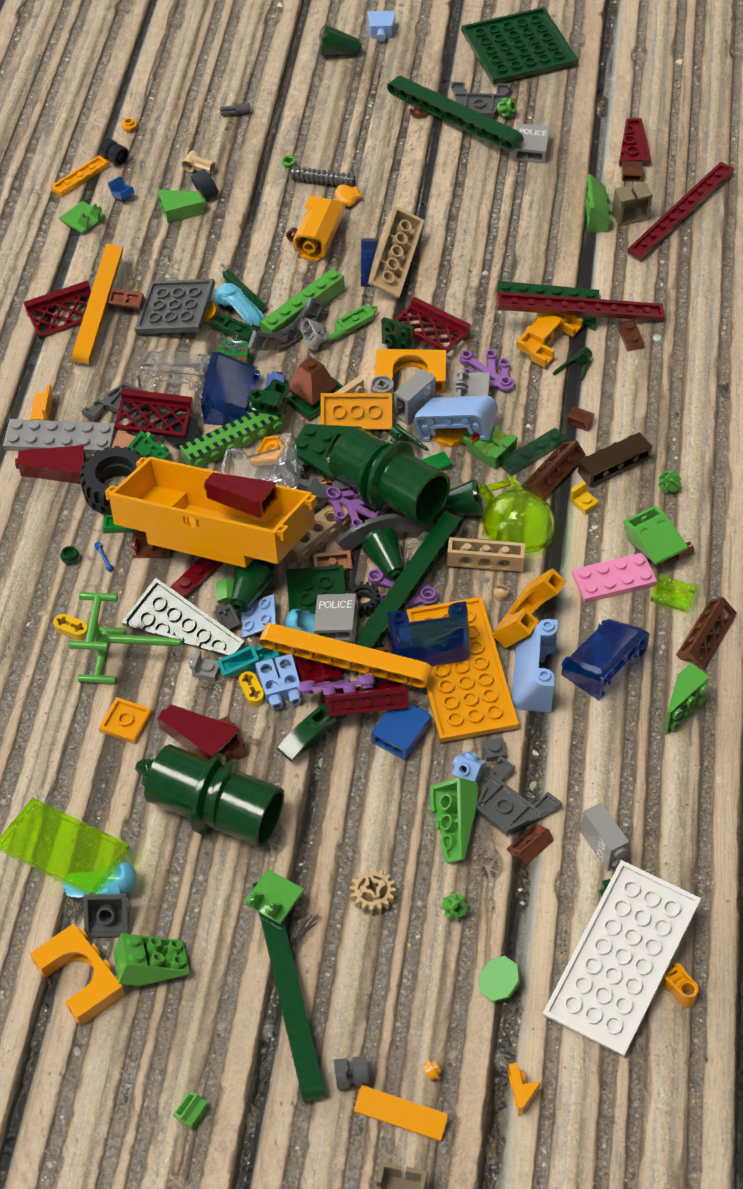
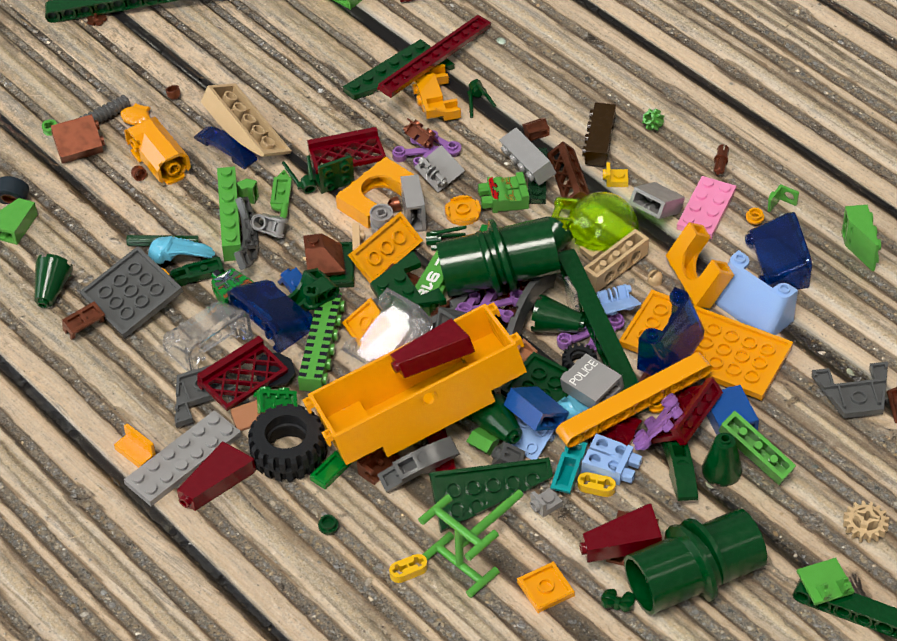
camera: 50 degrees left, 5 degrees down
dark red fence [24,281,91,339] -> none
light orange beam [72,244,123,365] -> none
blue hinge [94,542,113,571] -> none
light blue windscreen [414,396,498,441] -> none
bright green wedge [430,777,478,864] -> none
light blue brick [452,751,487,782] -> none
dark grey plate [483,738,507,762] -> none
copper plate [618,320,644,351] -> none
bright green slope [623,505,689,565] -> none
clear neon green plate [650,573,698,613] -> none
copper fence [676,597,737,669] -> none
none -> dark green cone [34,254,73,308]
none -> copper brick [51,114,105,164]
none -> copper hinge [166,85,180,100]
none -> bright green piece [237,178,259,204]
none -> dark green plant [282,155,317,194]
none -> dark grey slope [377,436,460,493]
none -> copper hinge [403,118,439,148]
none -> light grey brick [499,128,556,185]
none -> blue brick [504,386,569,431]
none -> light blue hinge [596,284,641,315]
none -> light grey brick [629,182,685,219]
none -> dark green cone [702,433,743,487]
none -> bright green brick [719,411,796,486]
none -> light orange plate [746,207,764,225]
none -> bright green bracket [767,184,799,212]

